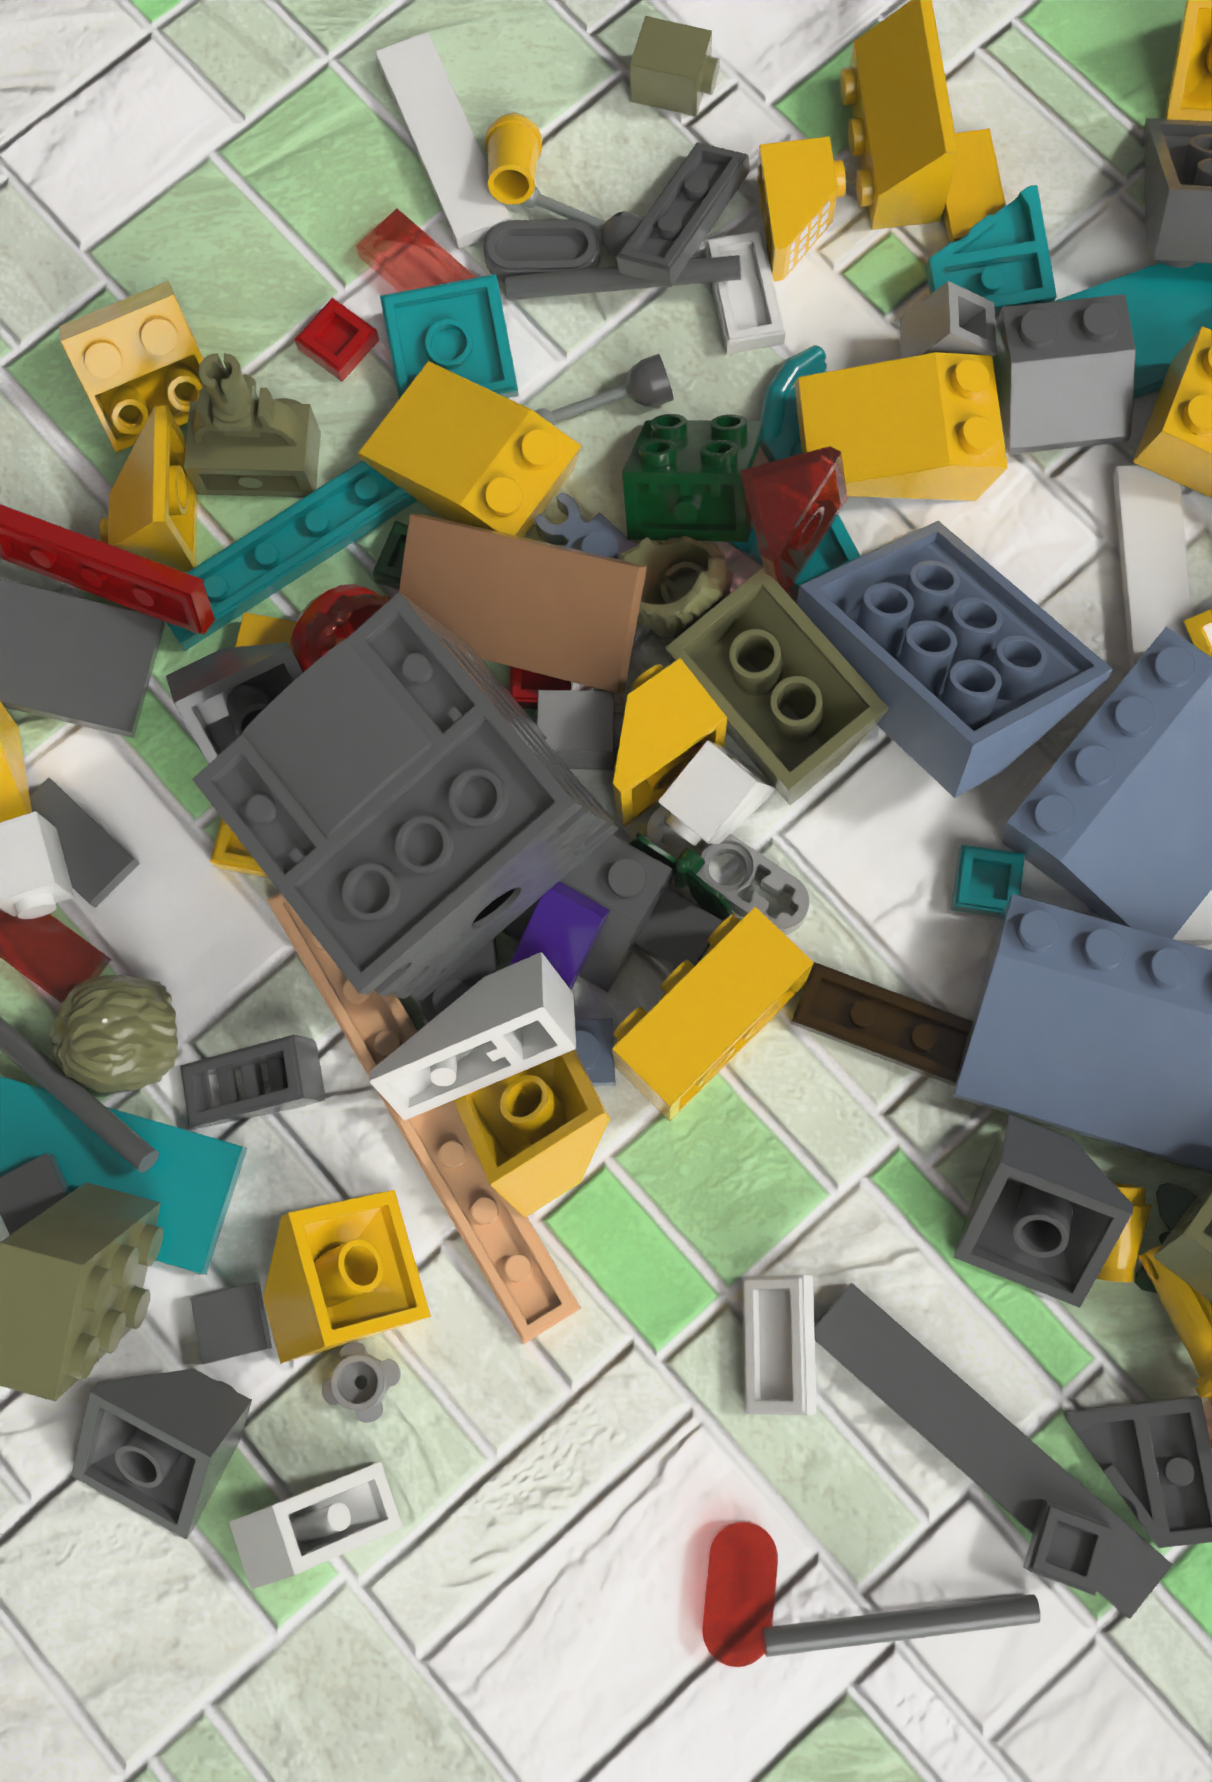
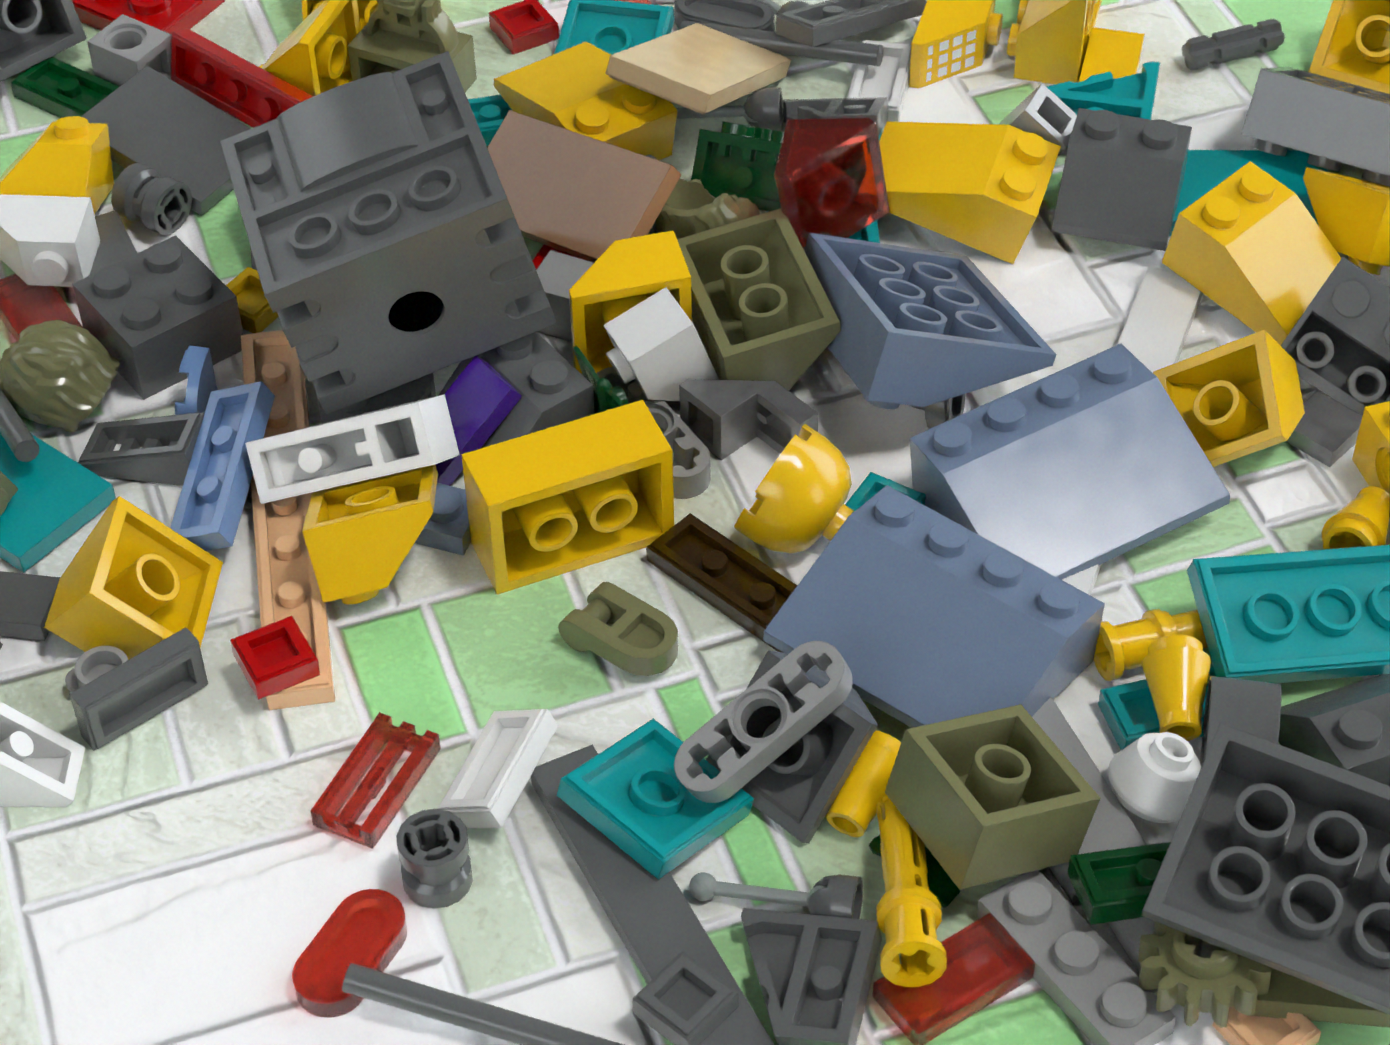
camera: 15 degrees right, 30 degrees down
none -> dark grey tile [69,627,208,751]
none -> dark grey brick [72,235,244,400]
none -> dark grey wheel [111,163,192,235]
none -> medium blue plate [170,381,275,551]
none -> medium blue tile [175,345,218,415]
none -> red tile [230,616,320,700]
none -> clear red tile [310,712,441,849]
none -> dark grey wheel [396,809,473,909]
none -> teal tile [557,718,754,880]
none -> olive plate [558,582,678,676]
none -> tan tile [606,23,791,114]
none -> light grey beam [674,641,853,803]
none -> flat silver slope [679,379,818,460]
none -> hinge [689,872,863,919]
none -> yellow cylinder [734,424,854,554]
none -> dark grey wing [783,97,888,147]
none -> dark grey axle [1182,19,1285,70]

